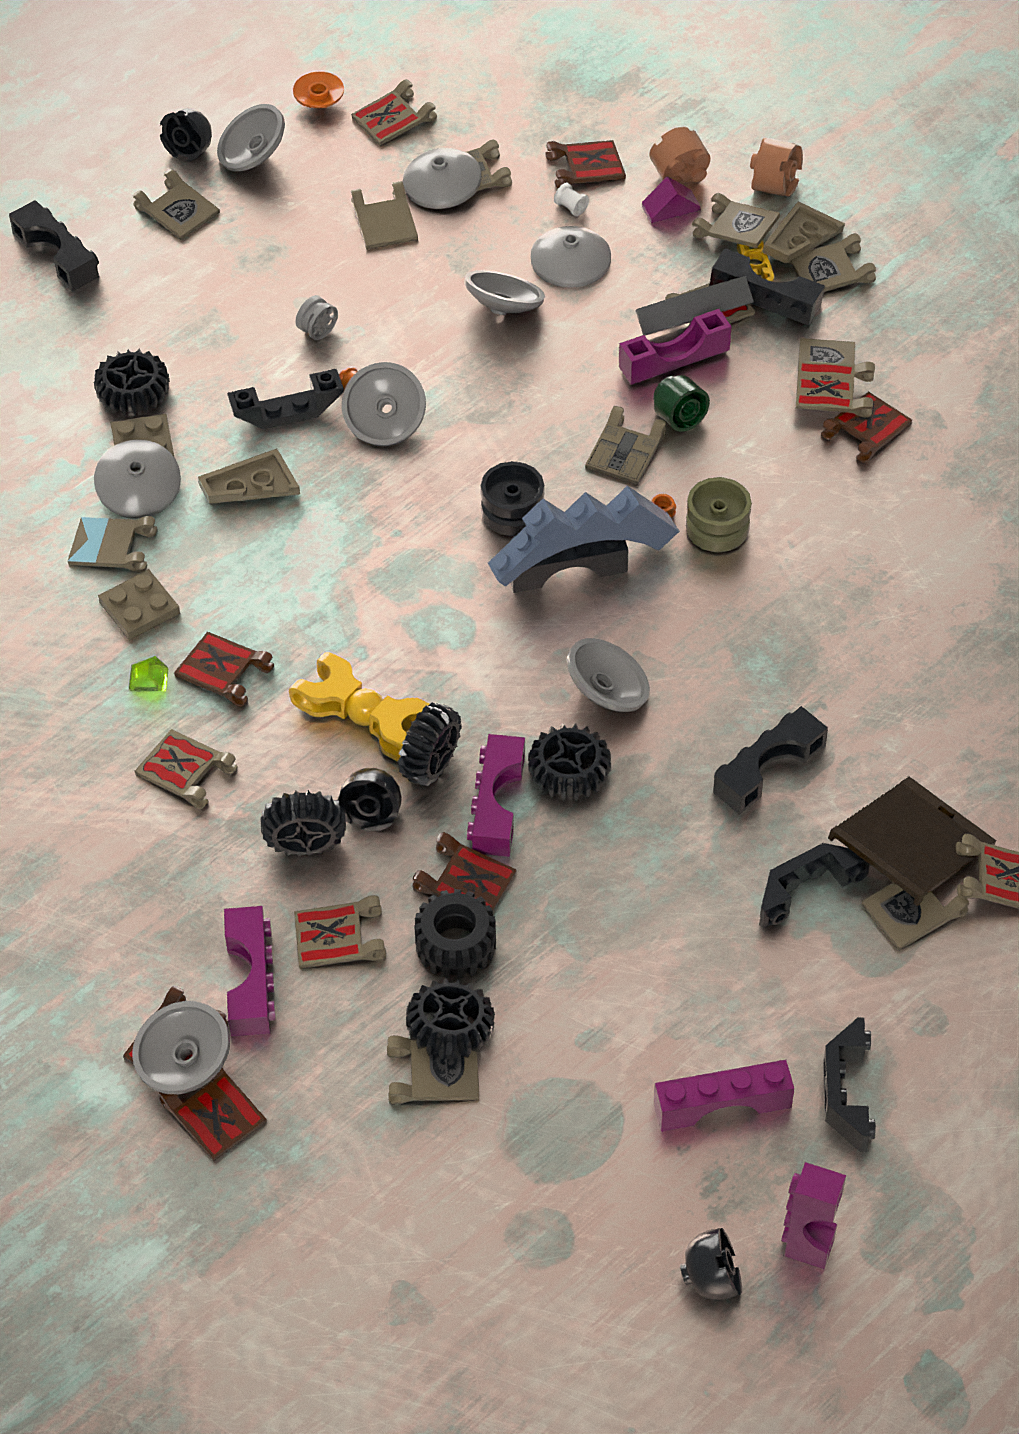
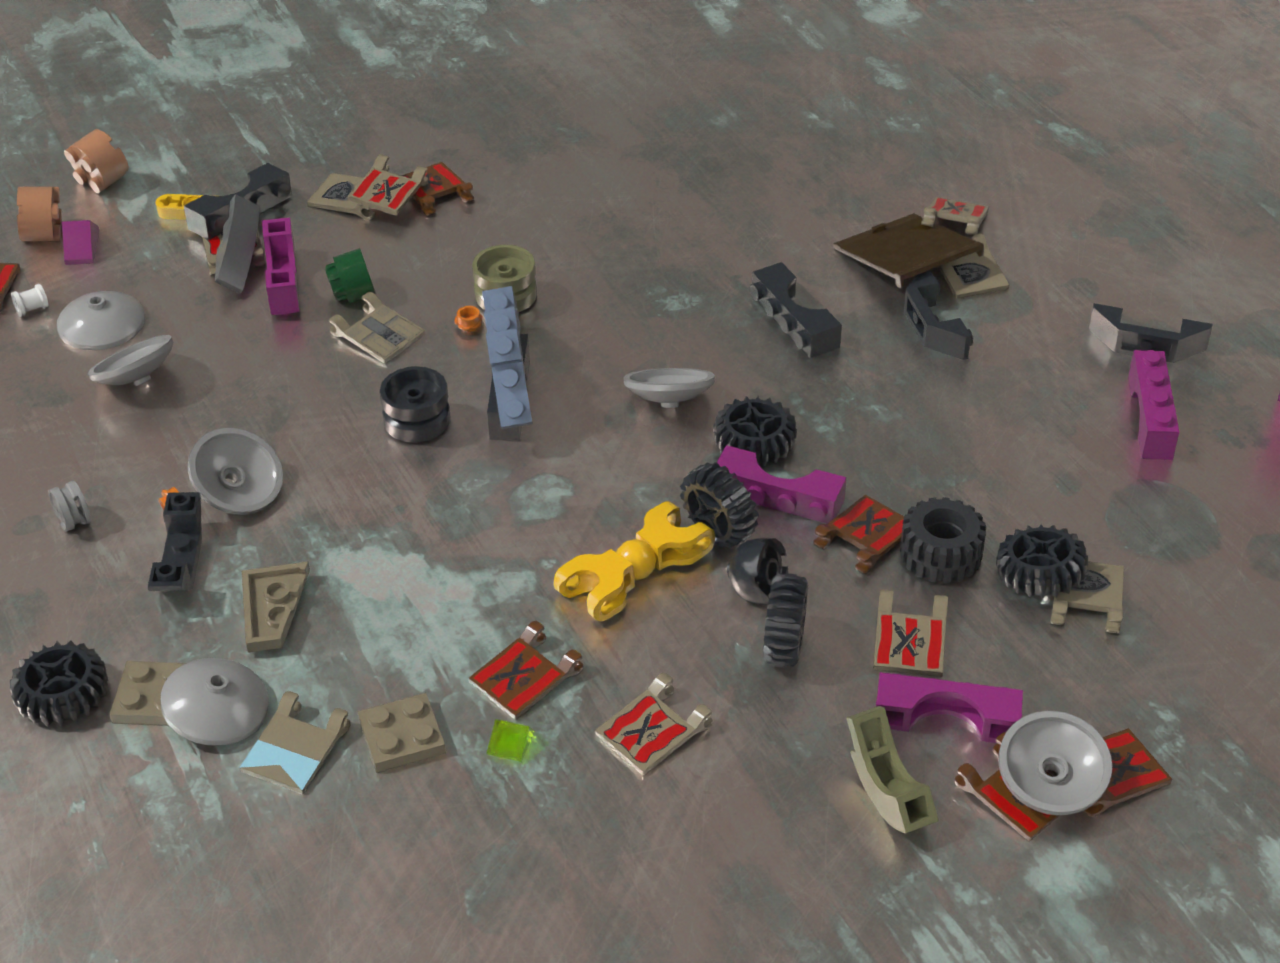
camera: 75 degrees left, 10 degrees down
dark tan flag [692,193,780,248] -> none
dark tan wing [762,201,845,264] -> none
dark tan flag [791,233,876,292] -> none
none -> olive arch [846,706,939,834]

